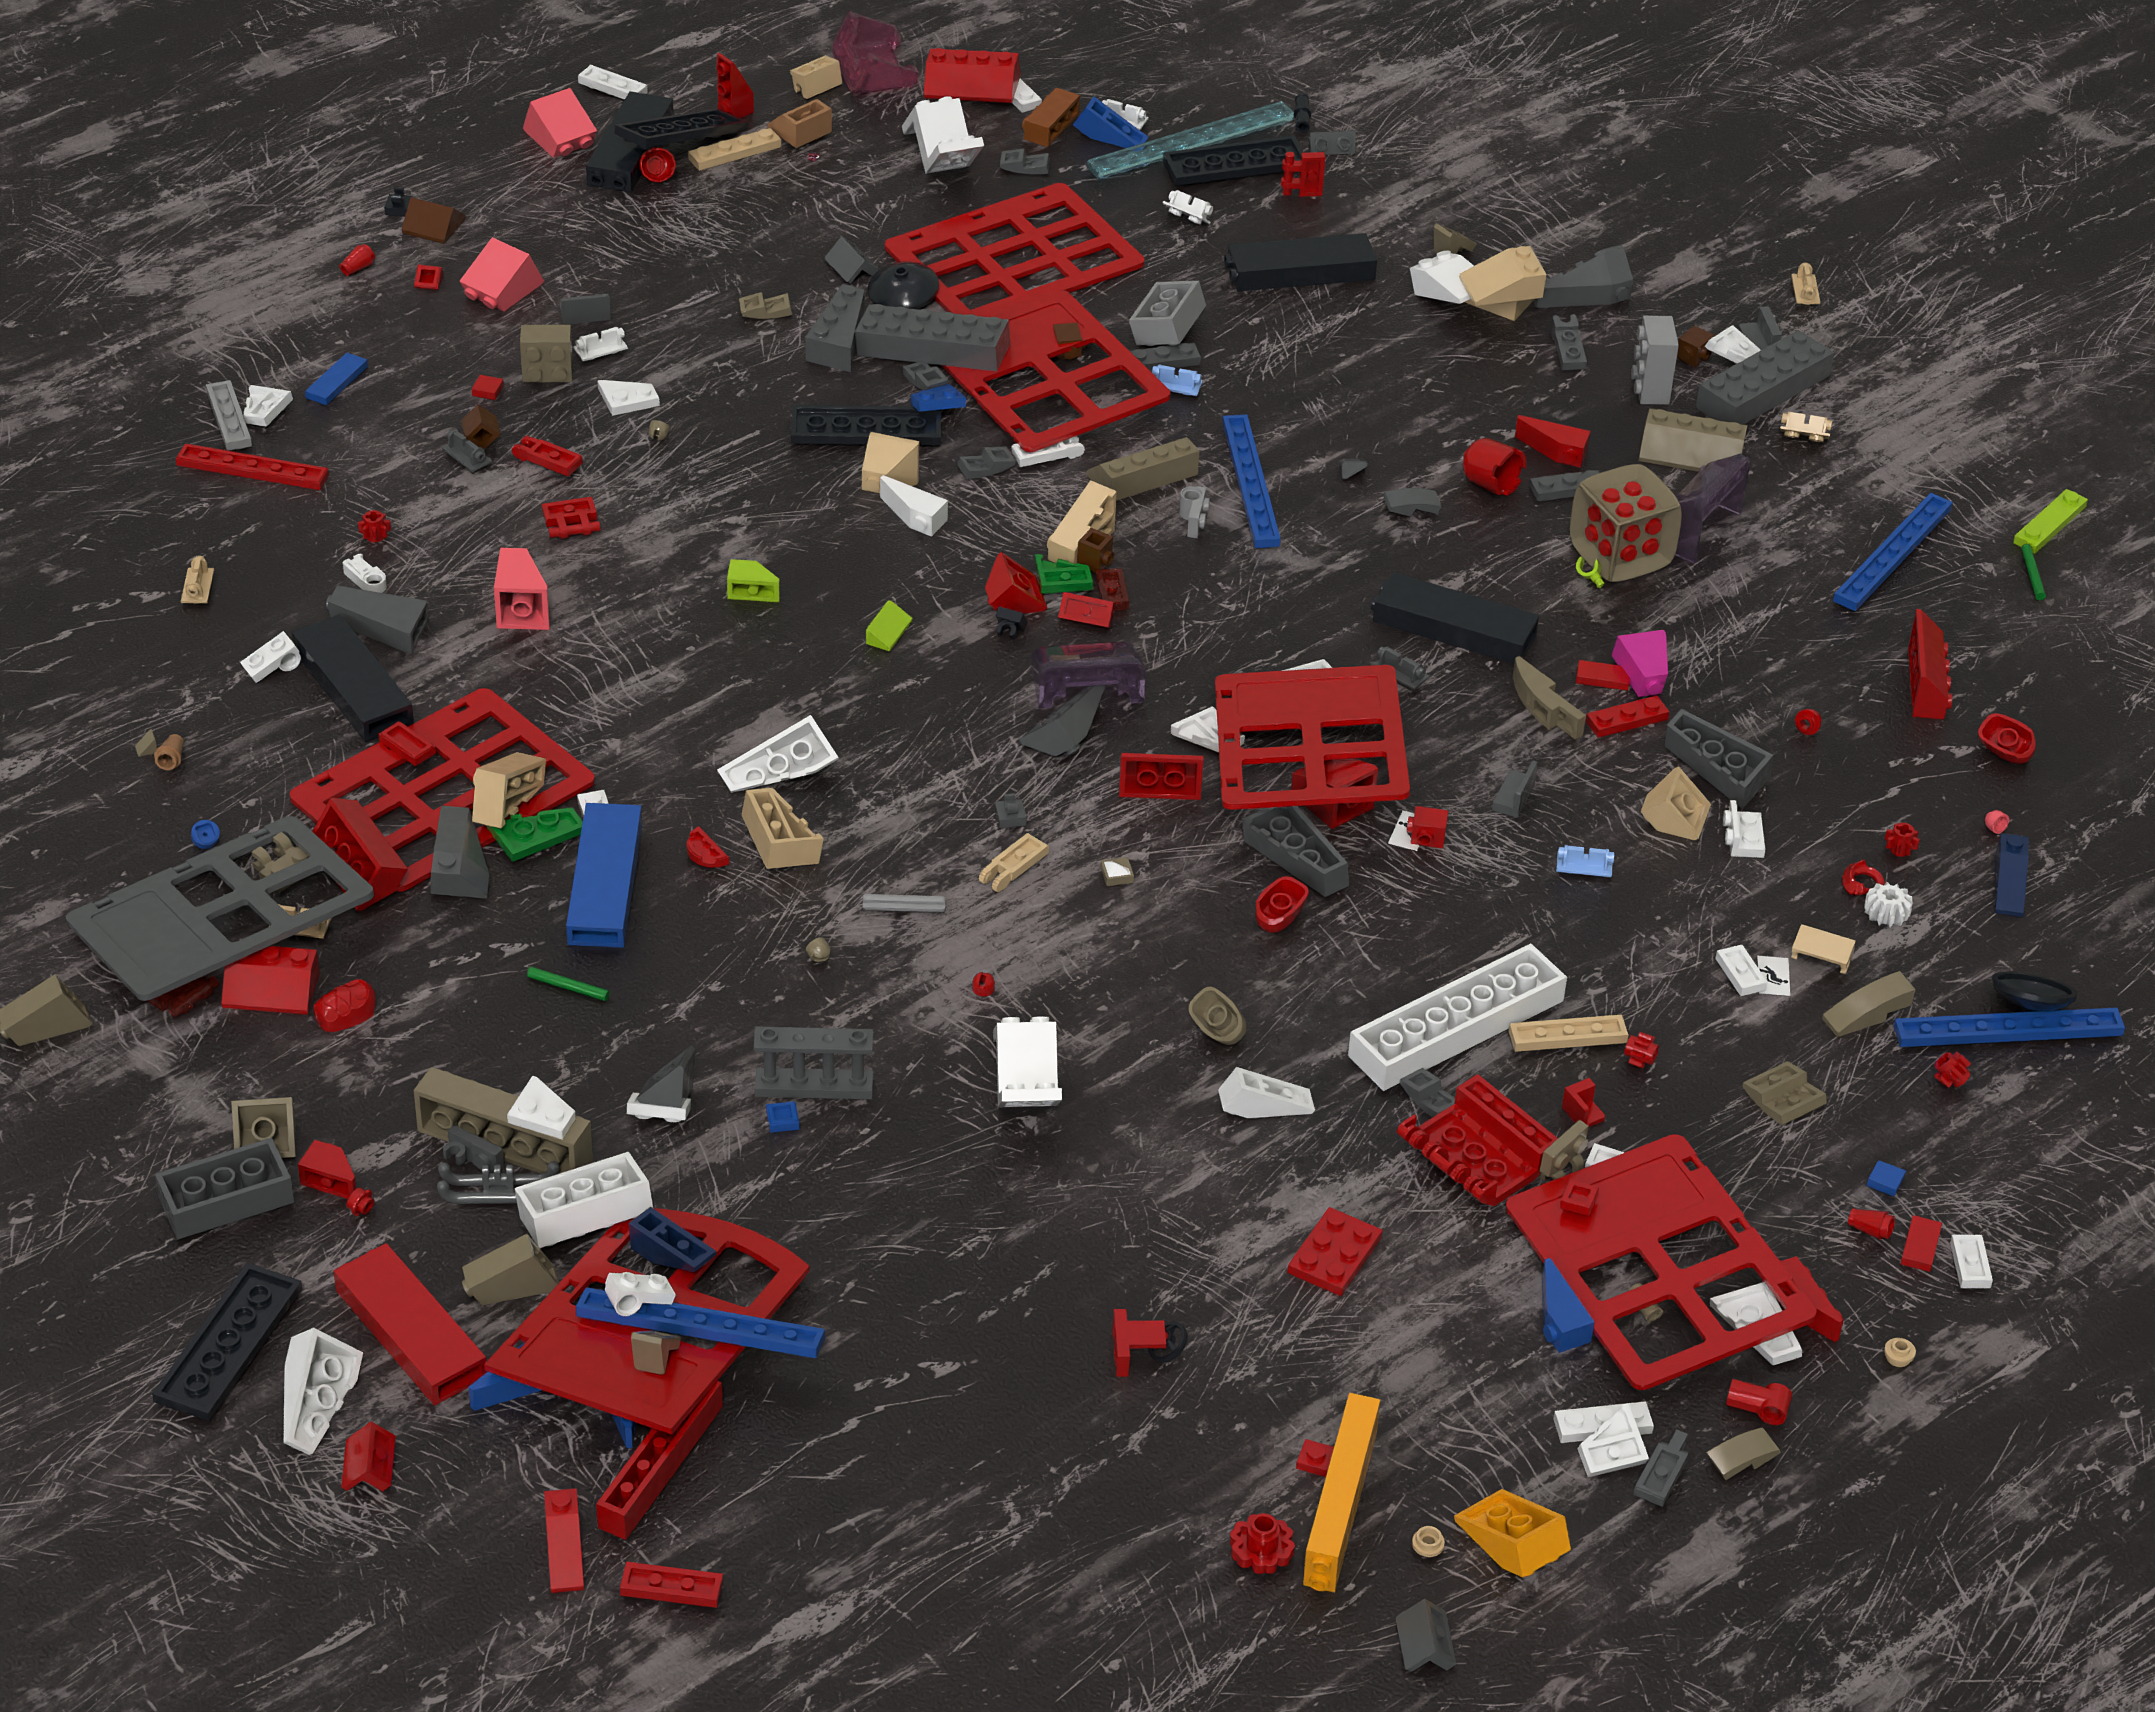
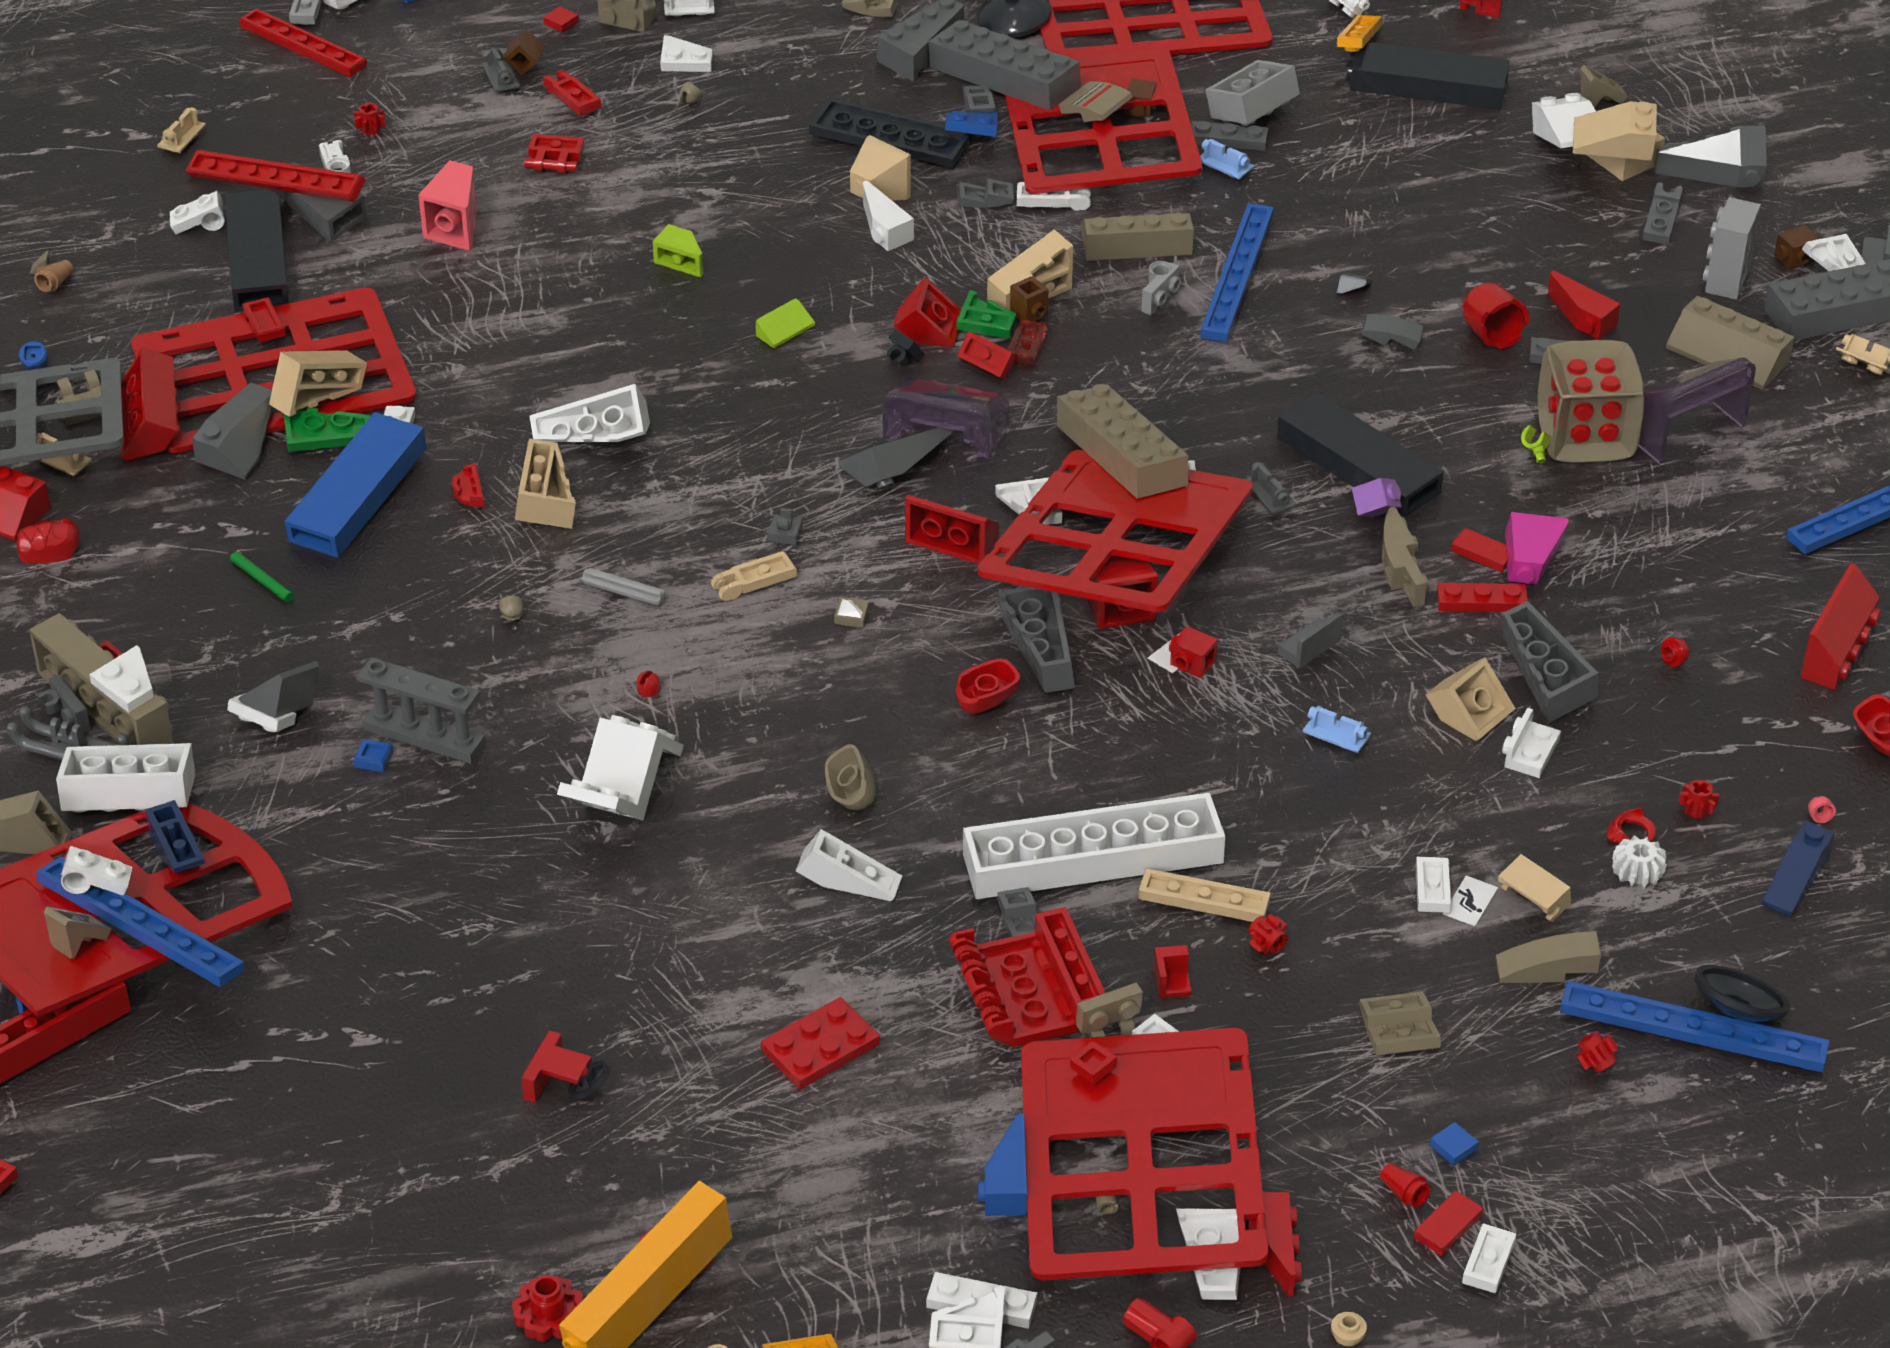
camera: 25 degrees right, 0 degrees up
none -> red tile [186,150,366,202]
none -> dark tan brick [1057,384,1188,499]
none -> dark tan slope [1058,81,1133,122]
none -> light orange plate [1337,15,1382,52]
none -> medium lavender brick [1352,478,1402,517]

